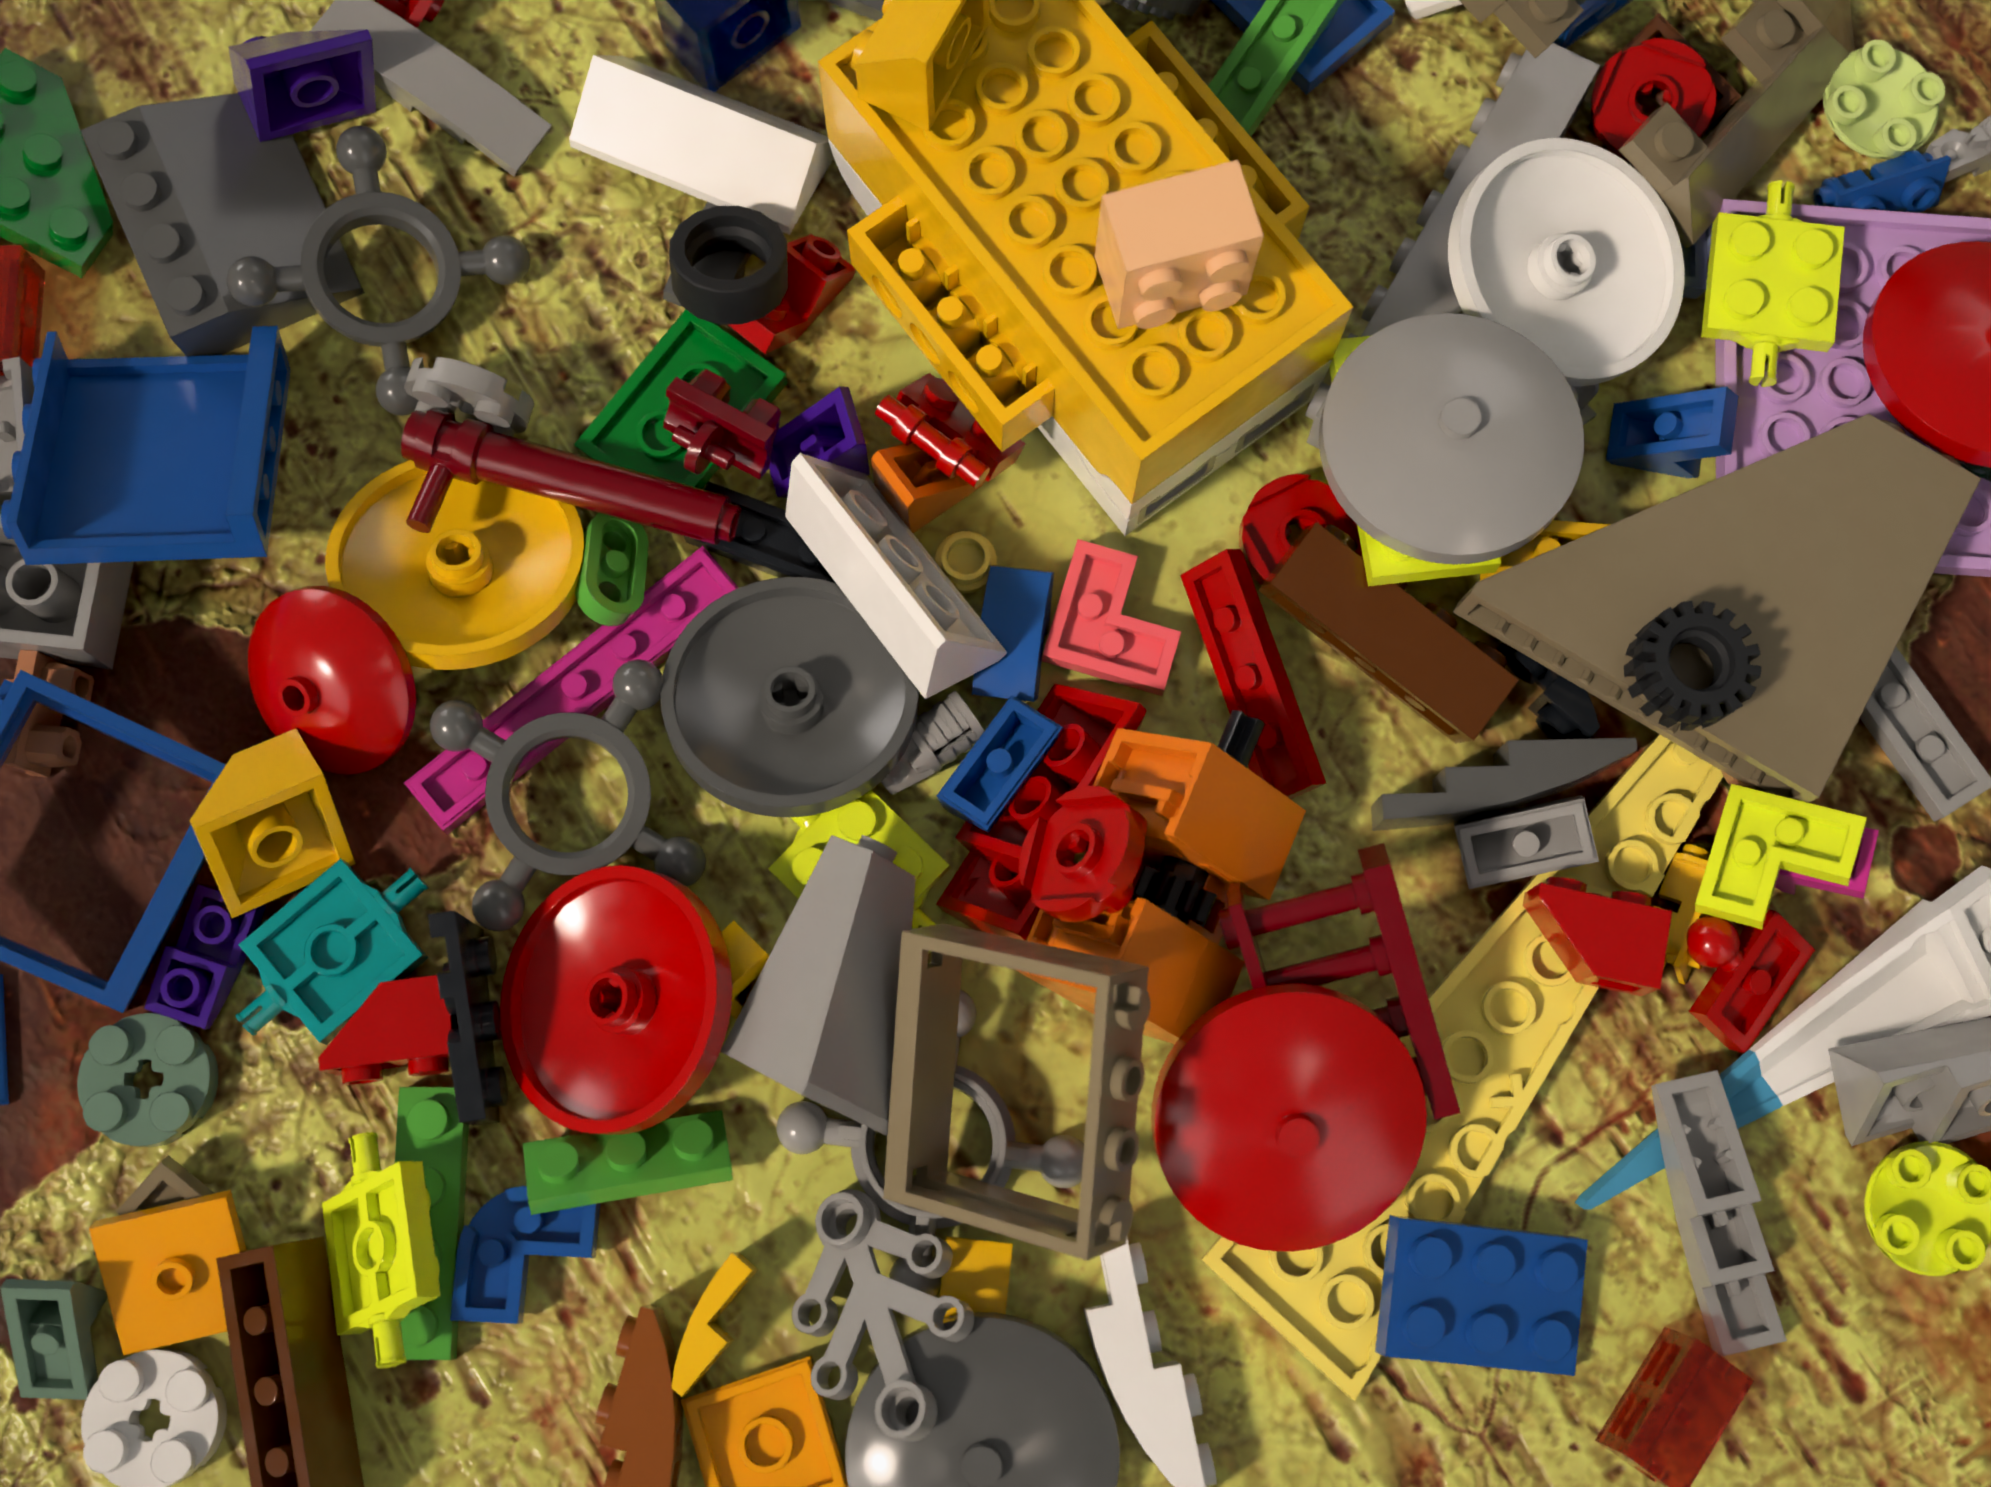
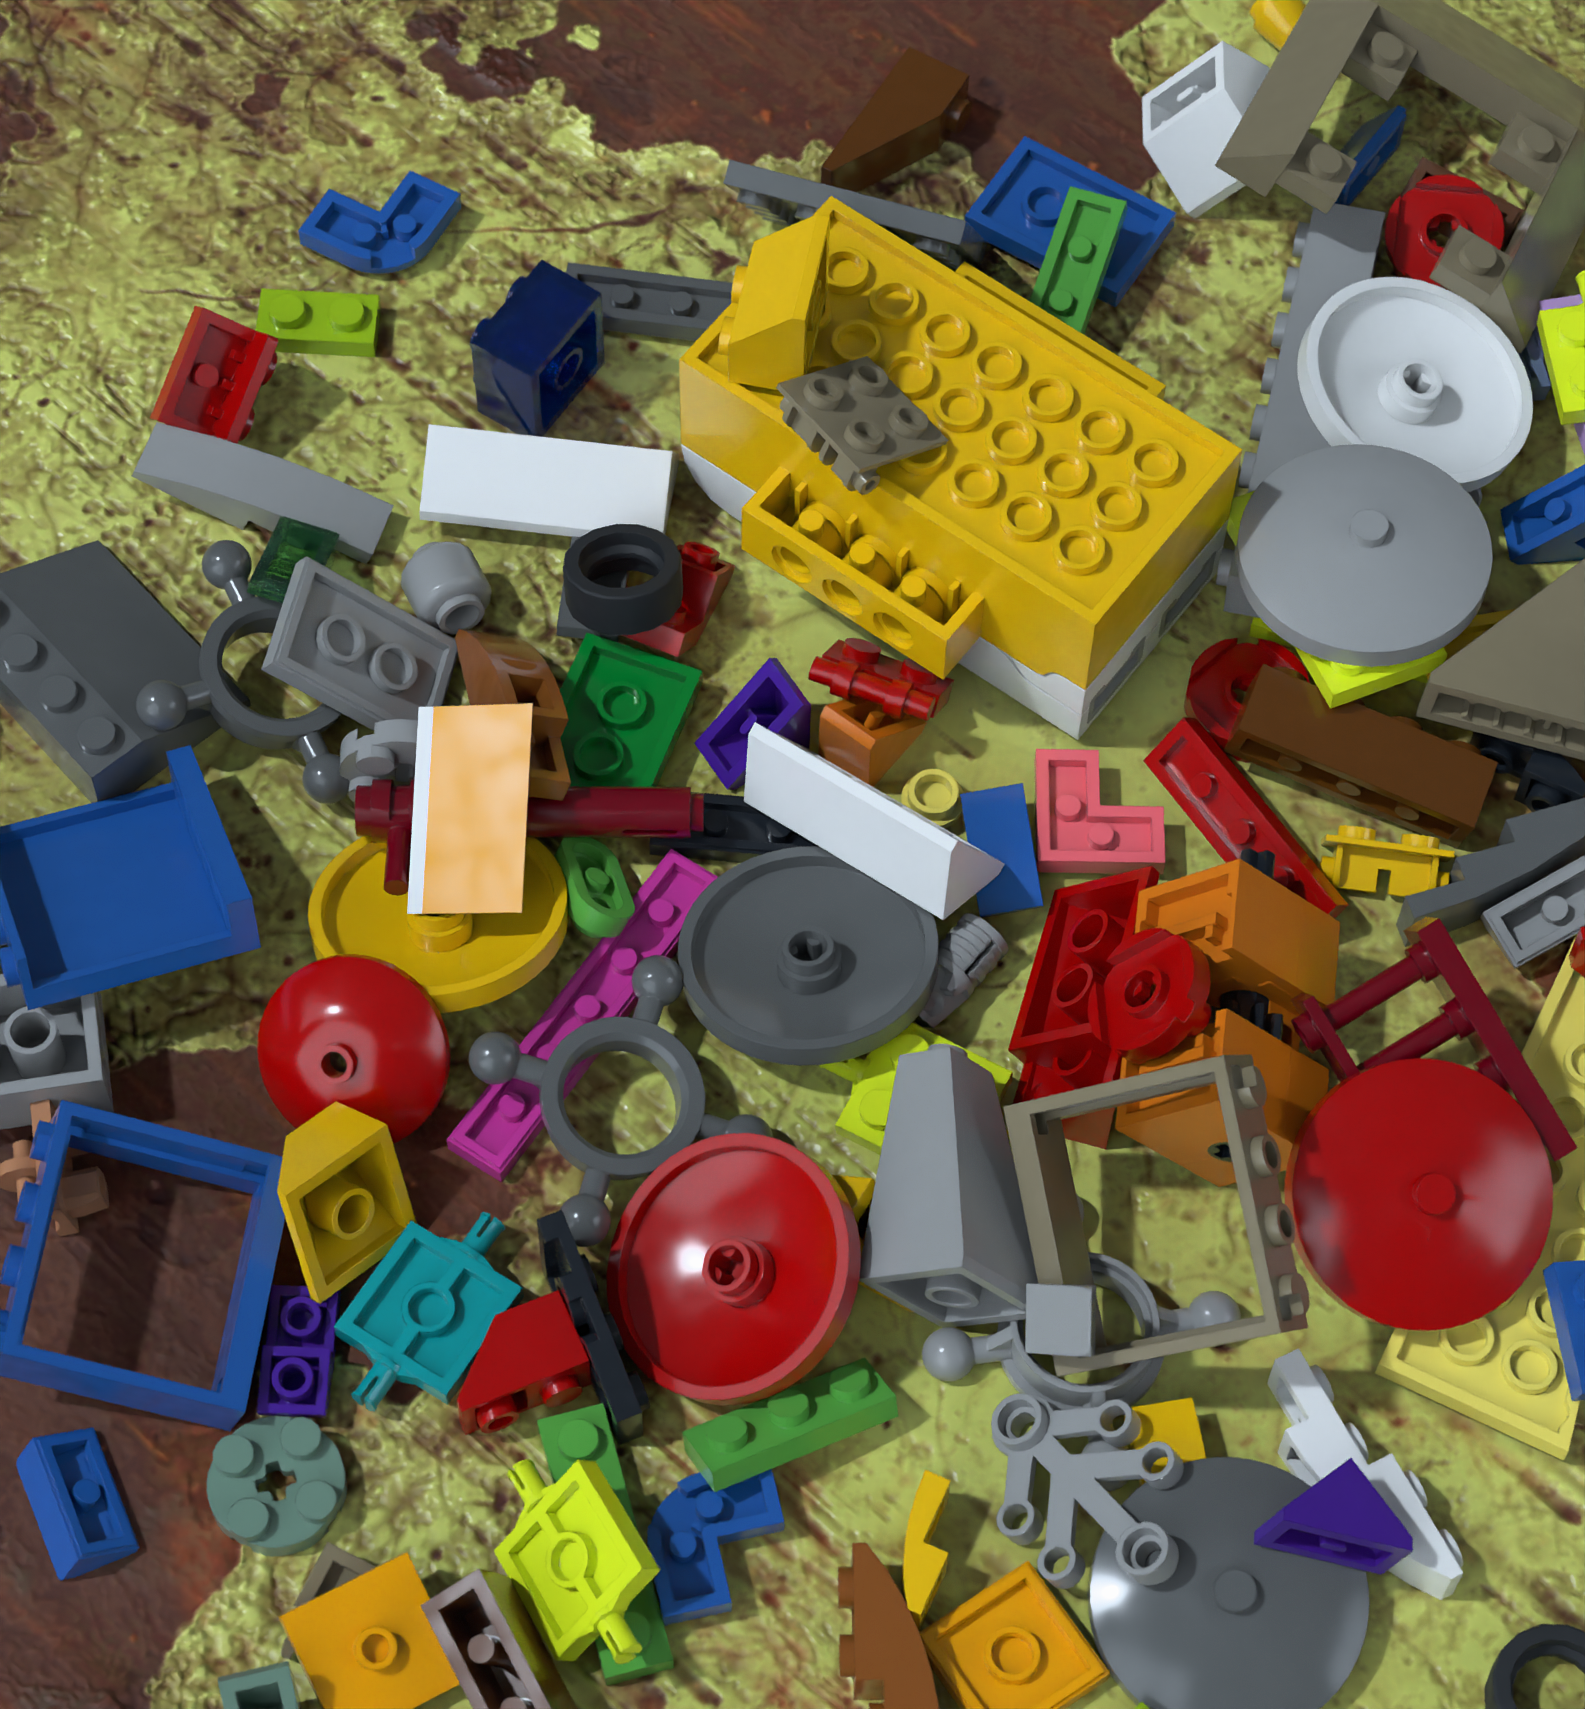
camera: 15 degrees left, 15 degrees down
dark purple slope [229,29,376,142] -> none
dark red hips [663,369,781,480] -> none
blue slope [936,695,1064,833] -> none
light nougat brick [1095,160,1264,329] -> none
none -> clear green slope [247,516,340,603]
none -> light grey tile [261,557,458,730]
none -> light grey head [401,542,492,634]
none -> light orange sticker [407,703,533,914]
none -> dark orange slope [455,629,571,801]
none -> dark tan hinge [776,356,948,495]
none -> light grey slope [1025,1283,1096,1357]
none -> dark purple slope [1254,1458,1413,1575]
none -> yellow hinge [1319,825,1455,897]

